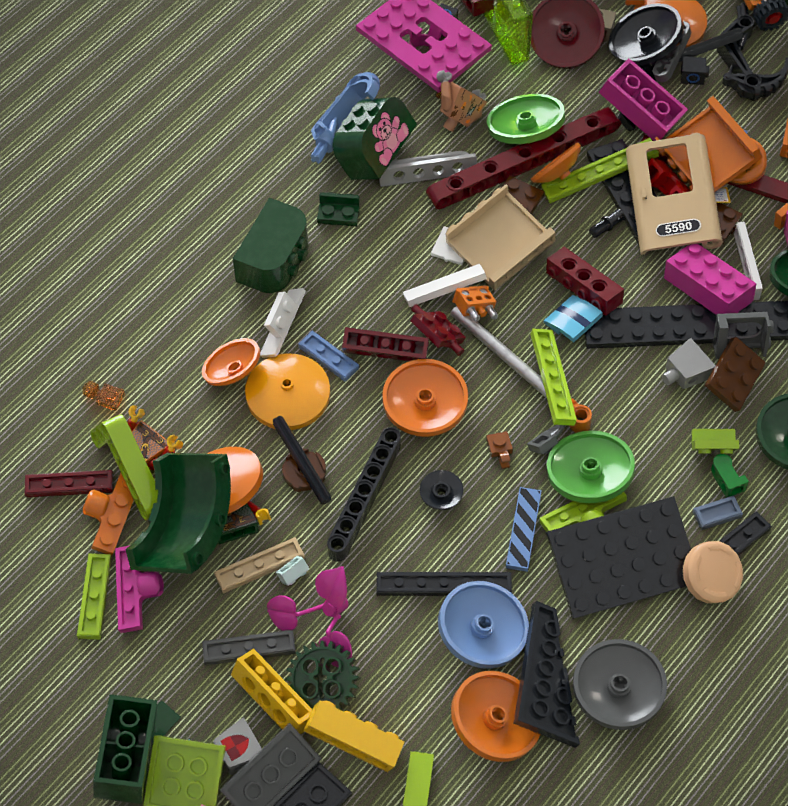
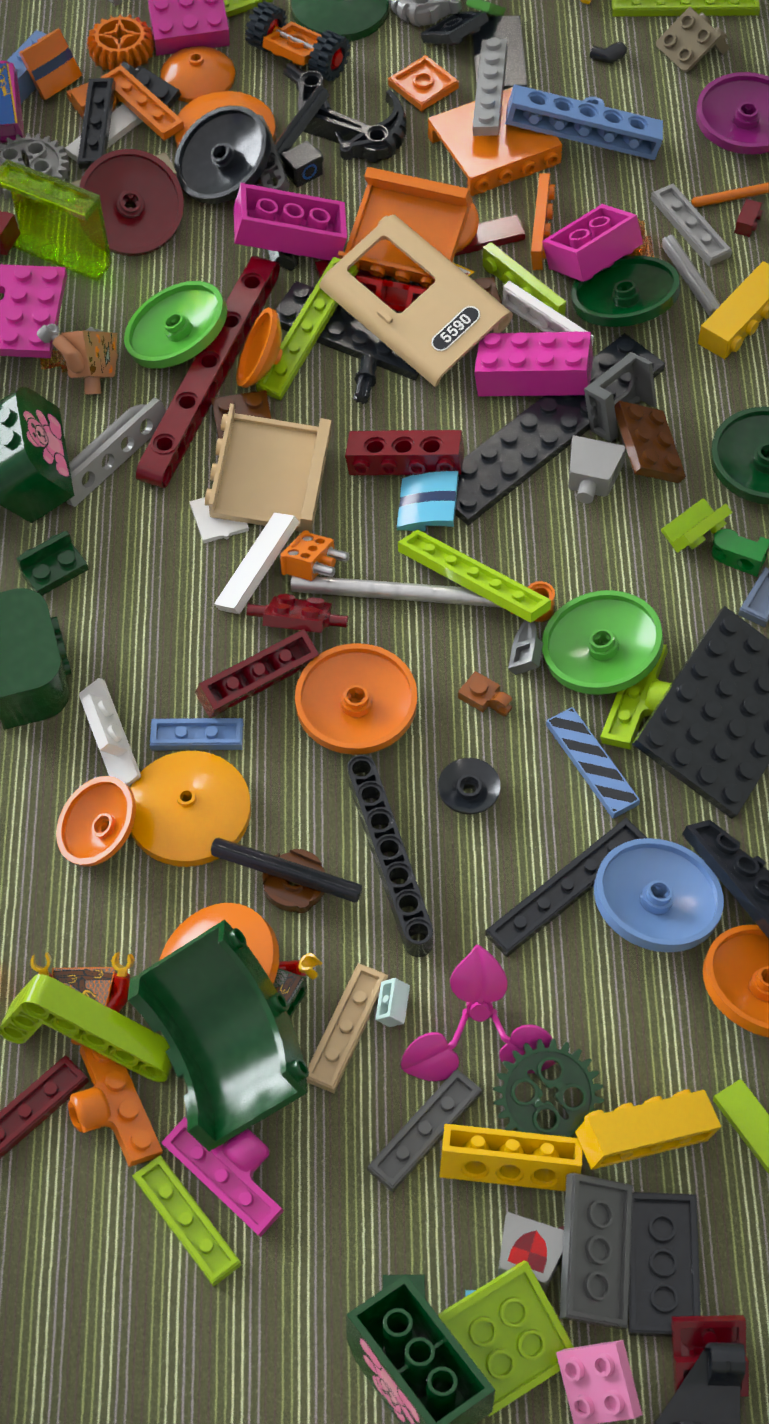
camera: 40 degrees left, 0 degrees up
none -> lime plate [482,242,566,317]

